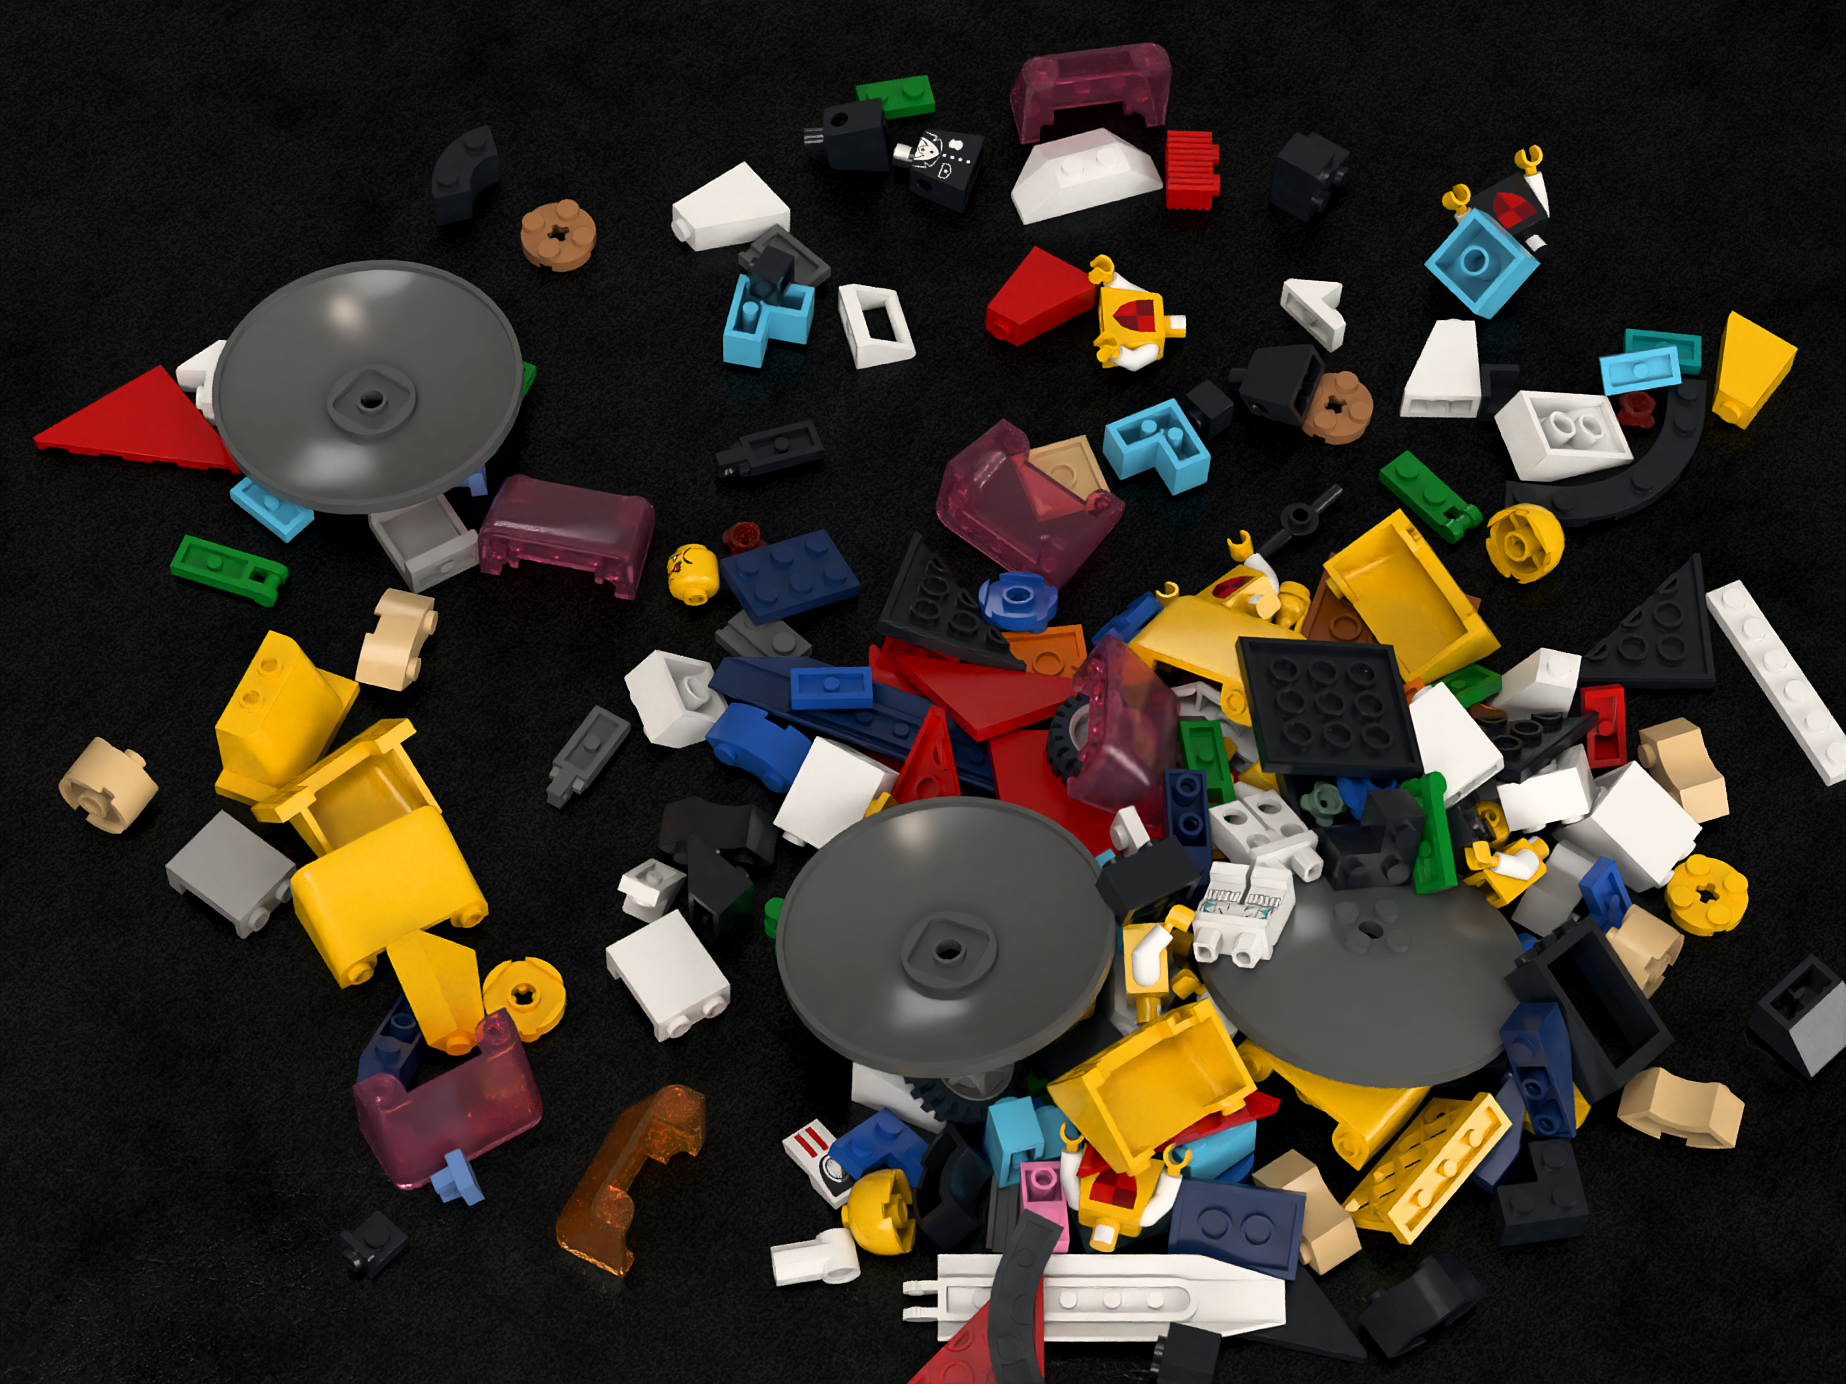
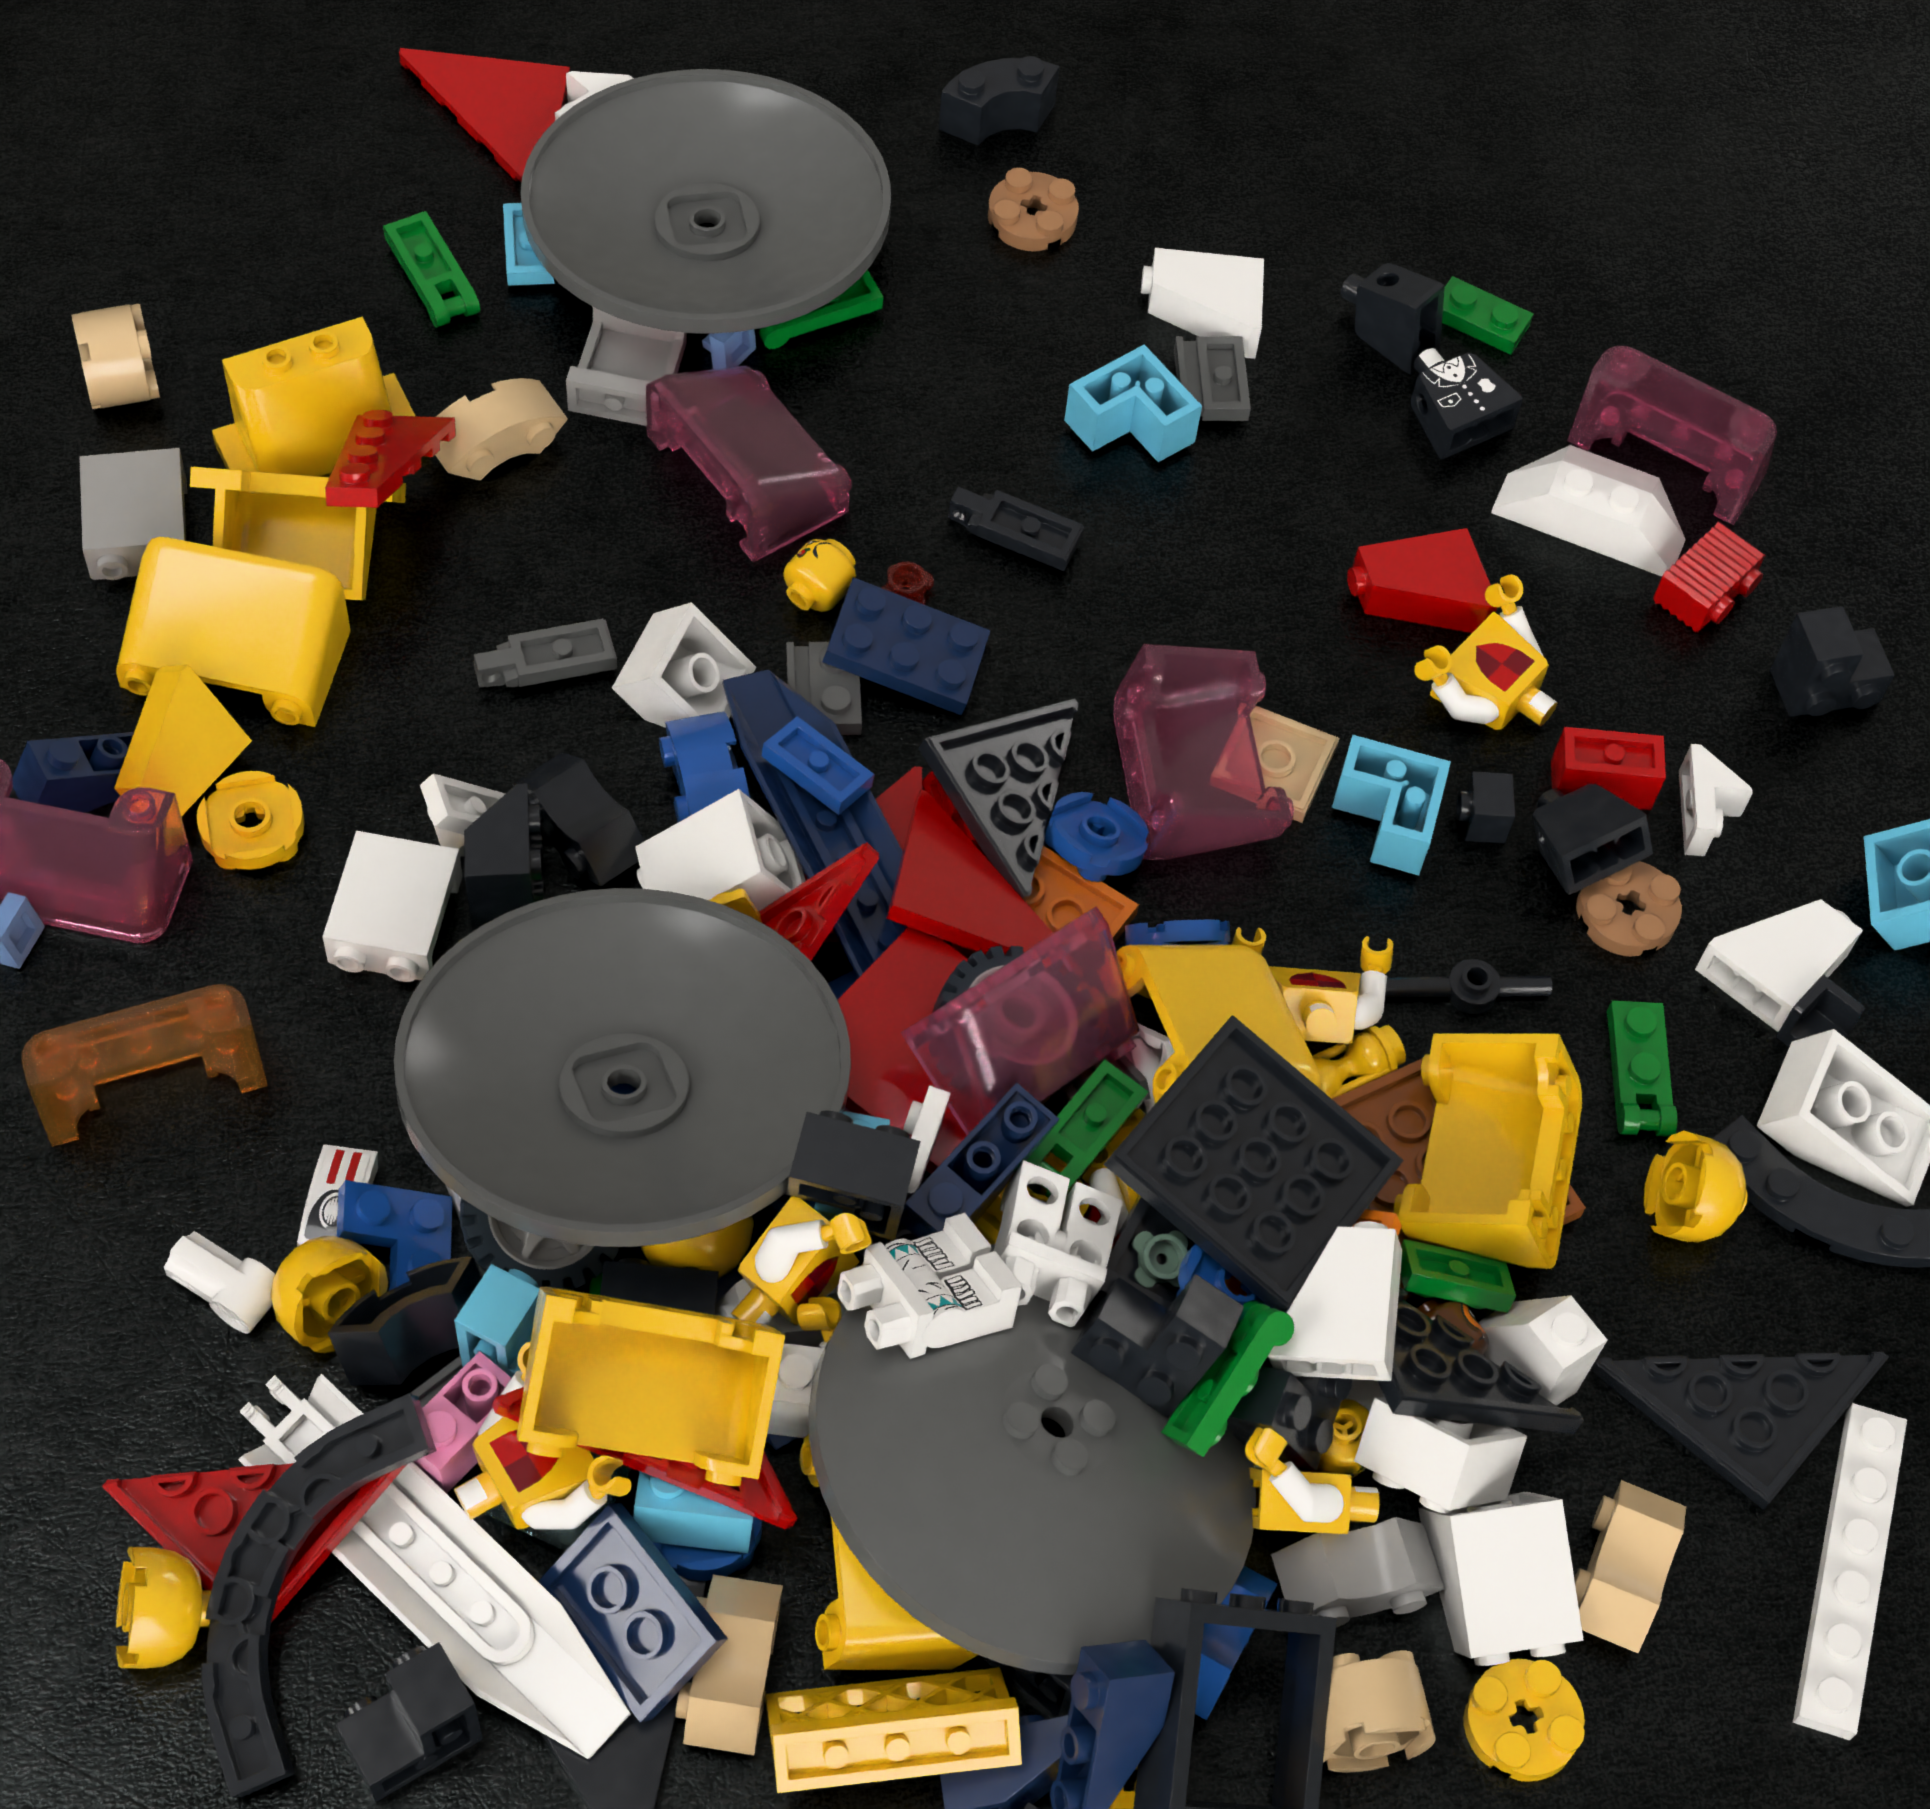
camera: 40 degrees right, 0 degrees up
black plate [746,245,795,307] -> none
white tile [838,284,916,369] -> none
blue plate [1577,856,1632,970] -> none
red slope [1579,684,1627,769] -> none
none -> red wing [325,410,456,508]
none -> red panel [1551,727,1666,810]

